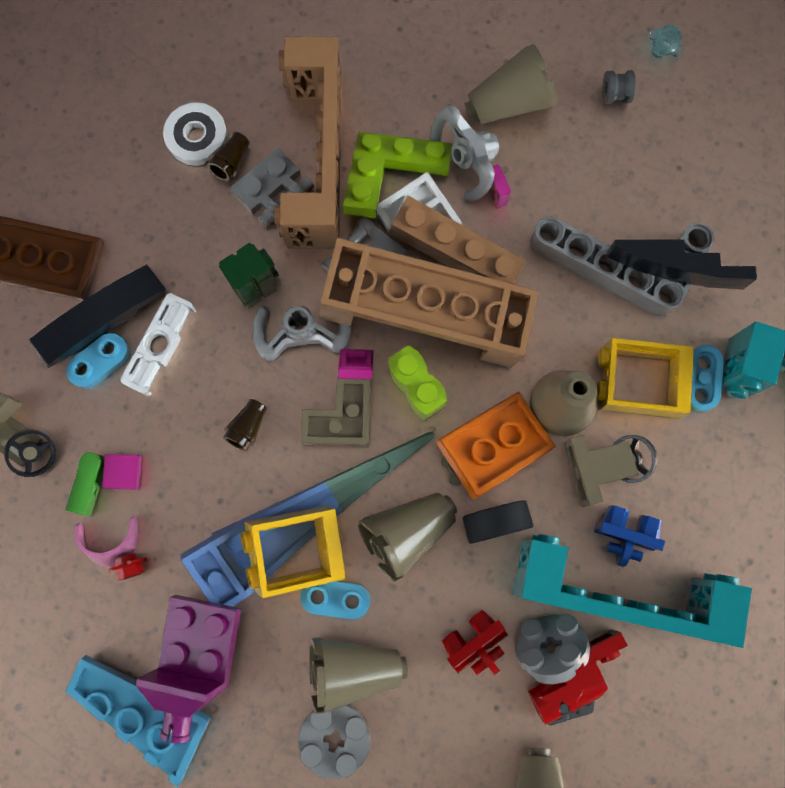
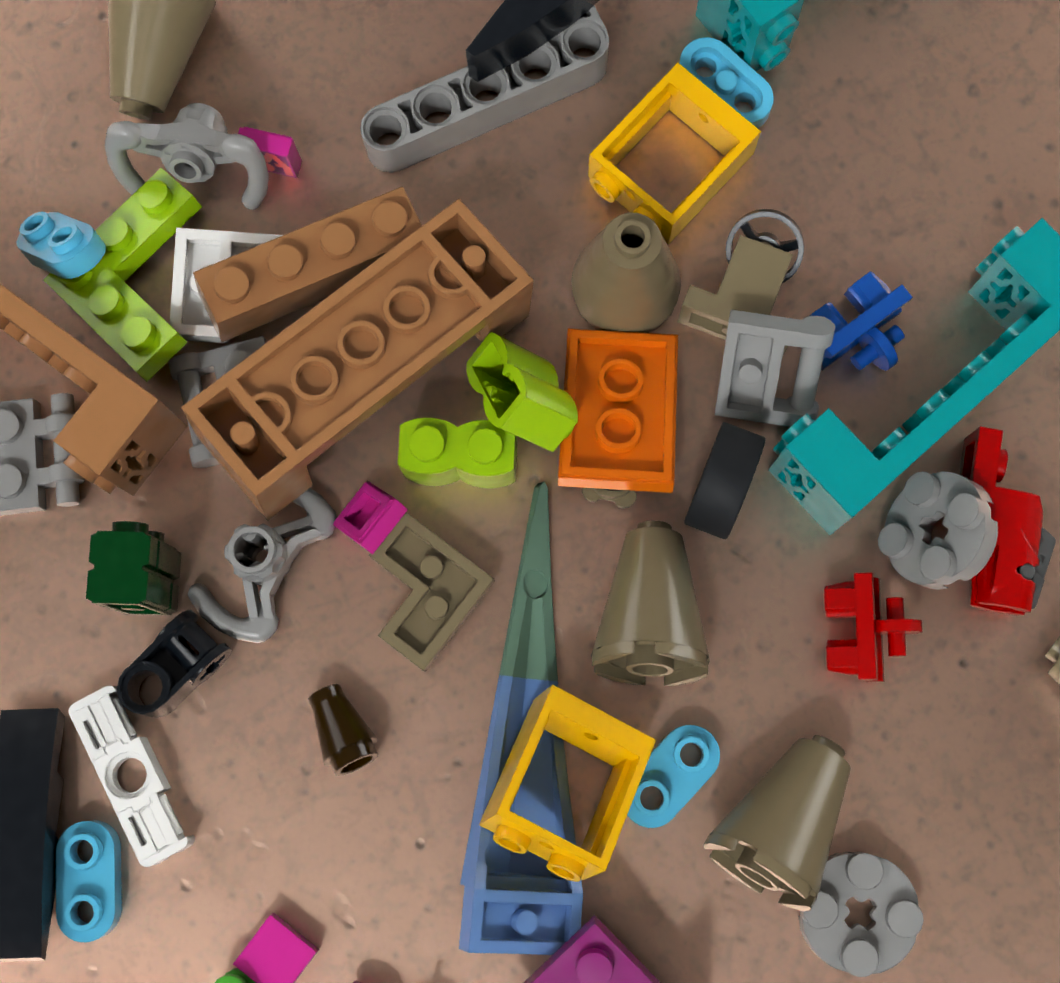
camera: 50 degrees left, 0 degrees up
none -> medium azure plate [16,211,106,279]
none -> black piece [117,610,232,718]
none -> lime brick [466,332,578,452]
none -> light grey plate [715,310,835,427]

